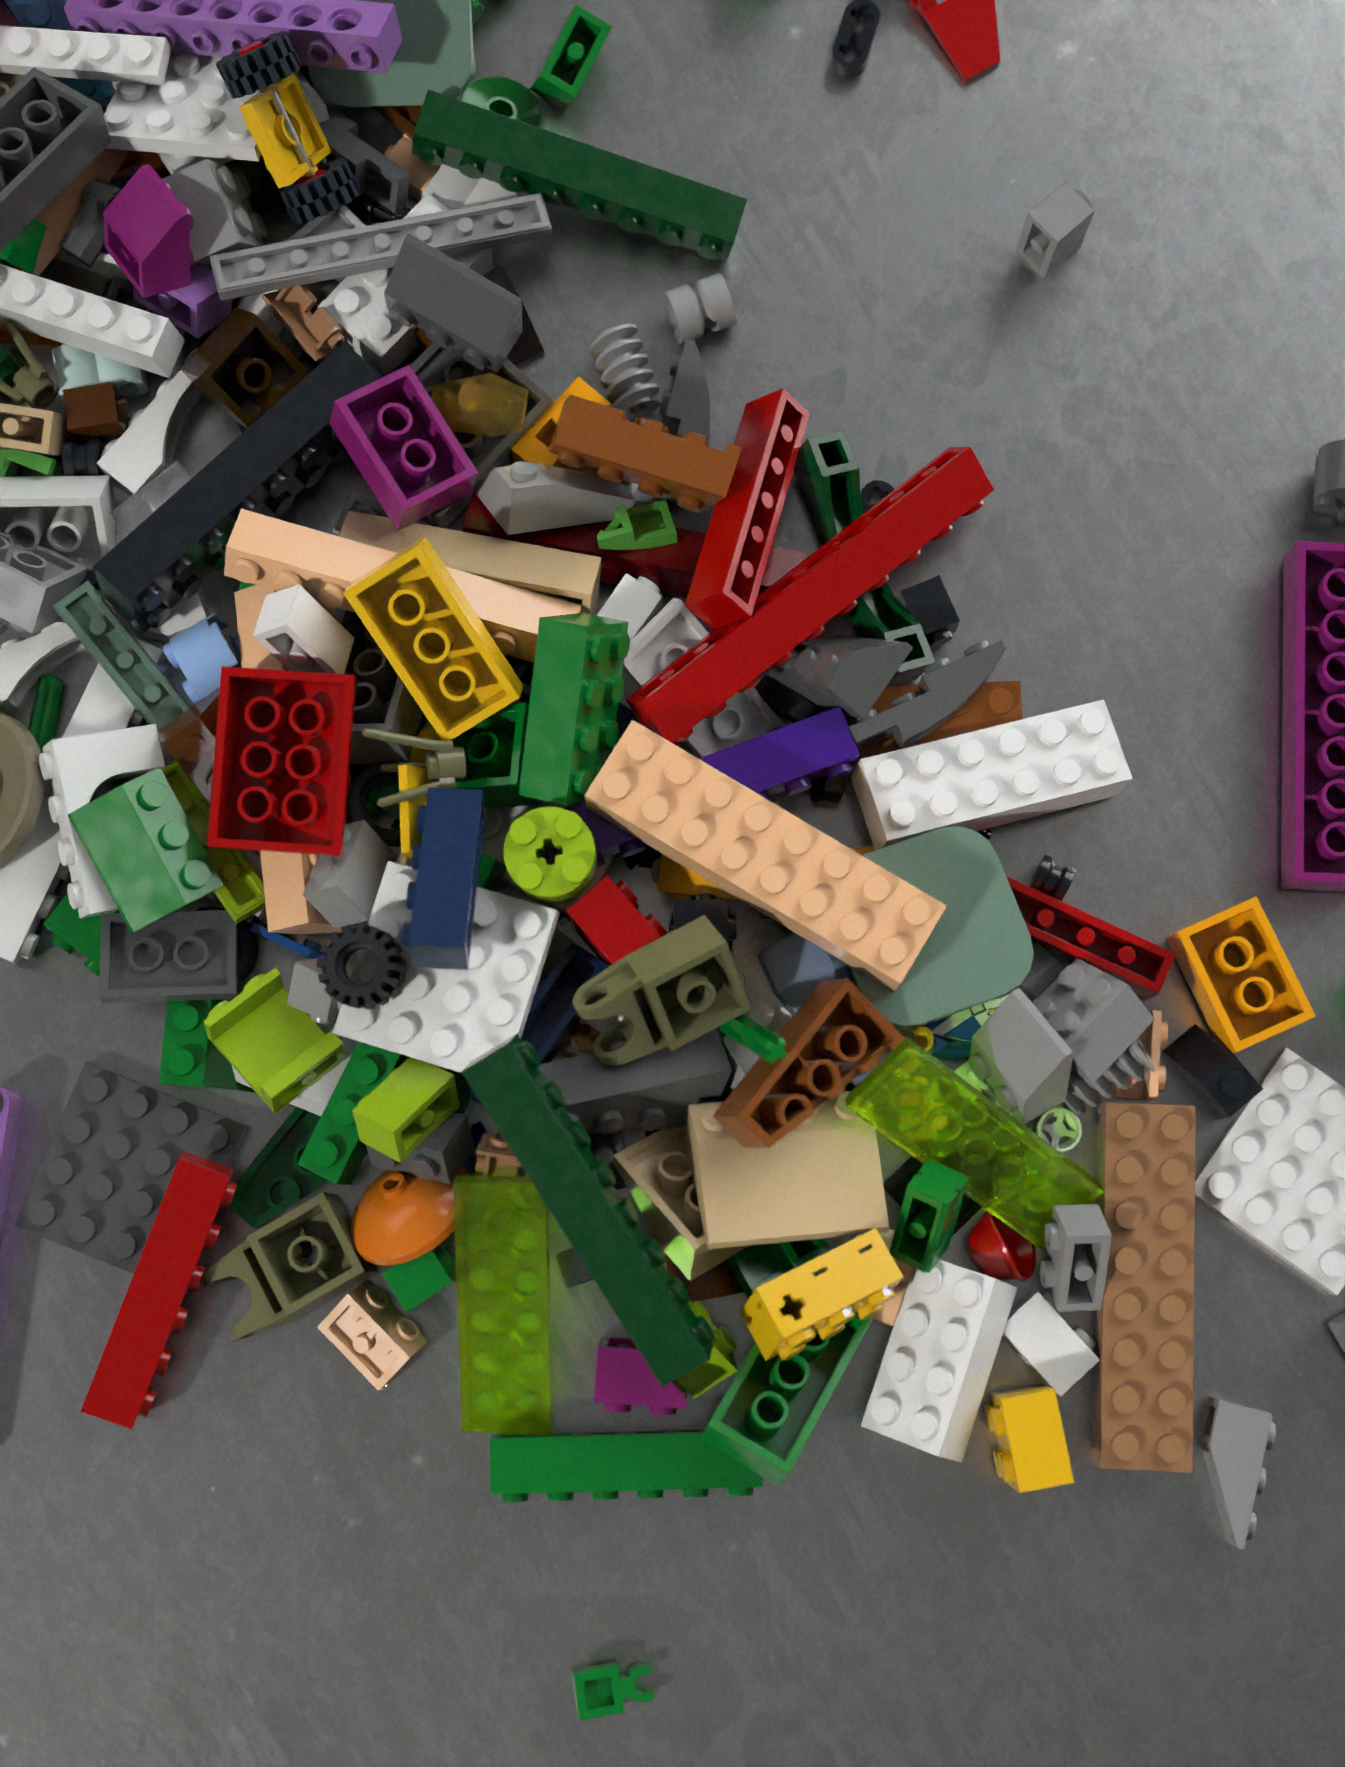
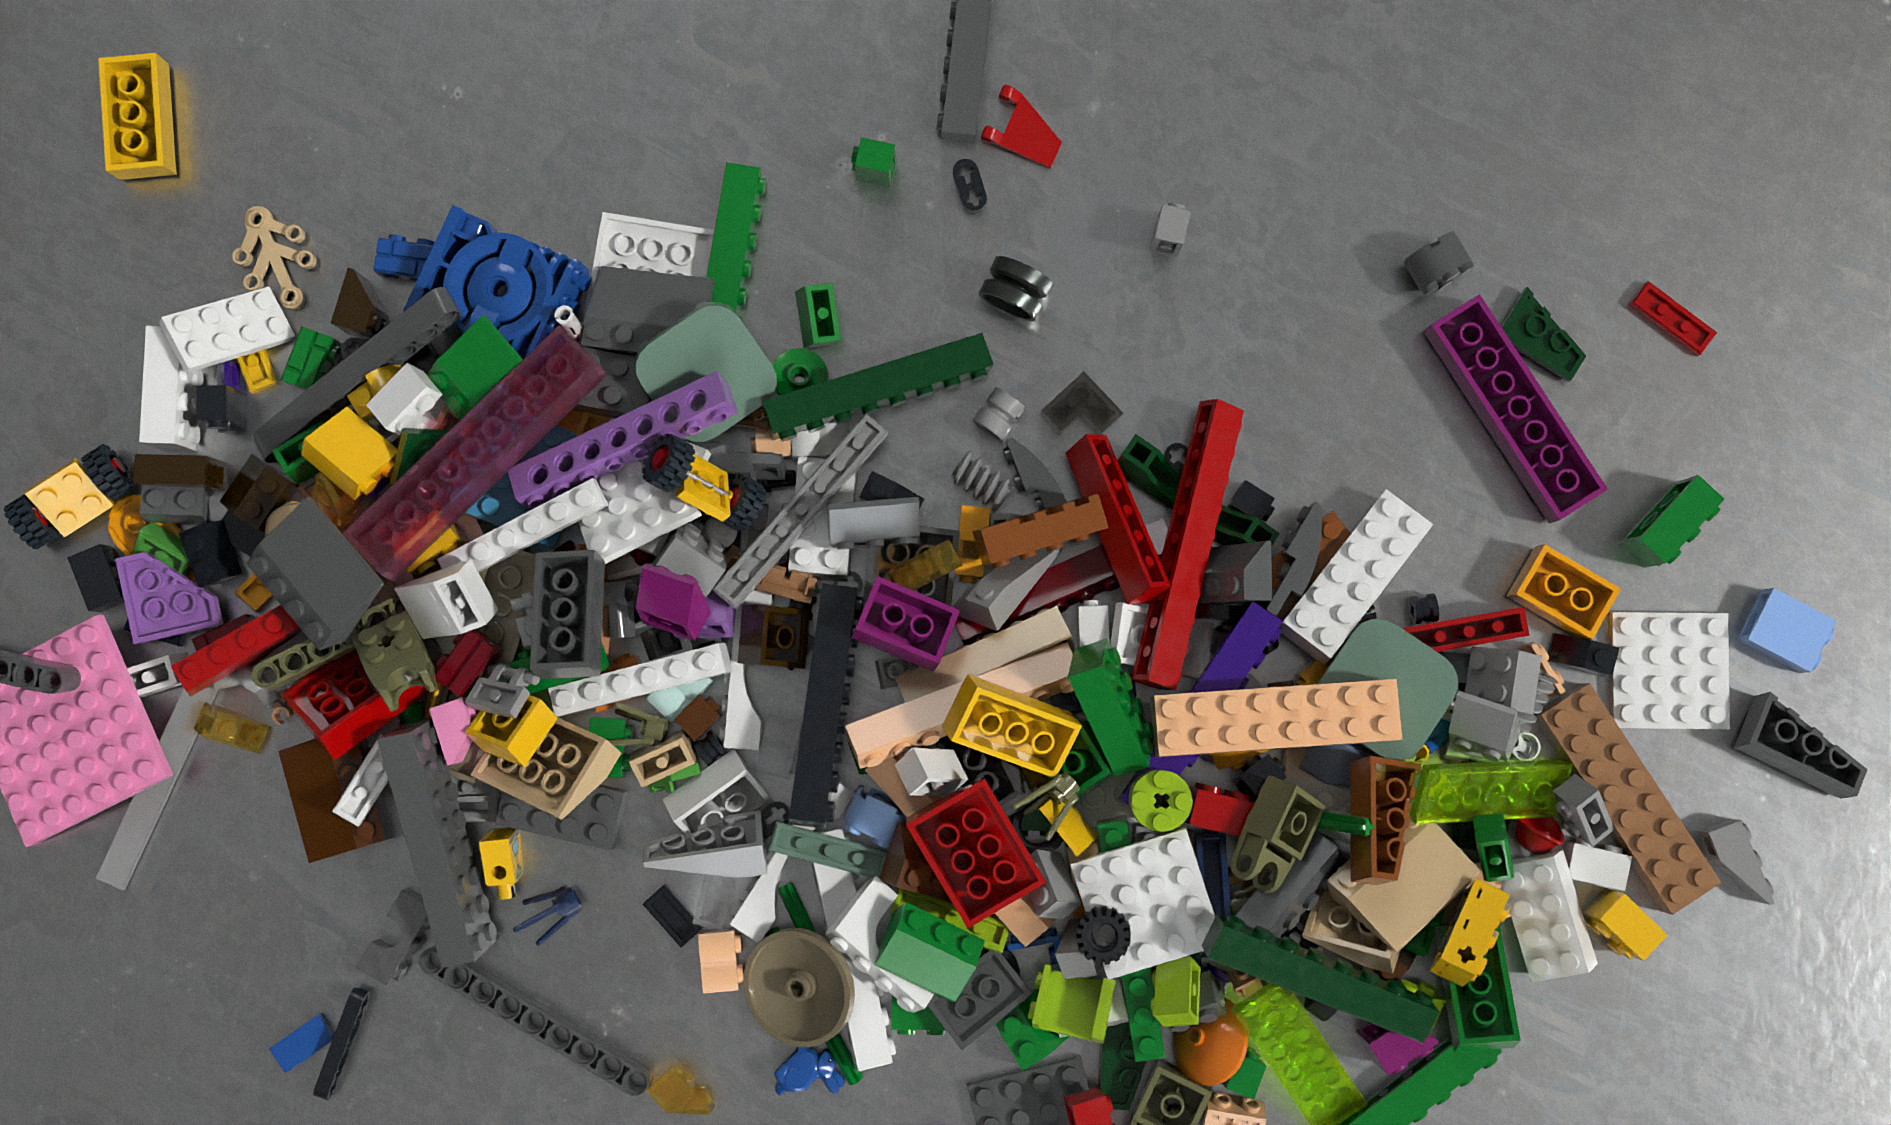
camera: 40 degrees left, 5 degrees up
dark blue brick [402,788,486,970] -> none
bright green slope [597,500,678,550] -> none
none -> pearl dark grey wheel [979,256,1053,321]
none -> clear smoke brick [1040,371,1124,436]

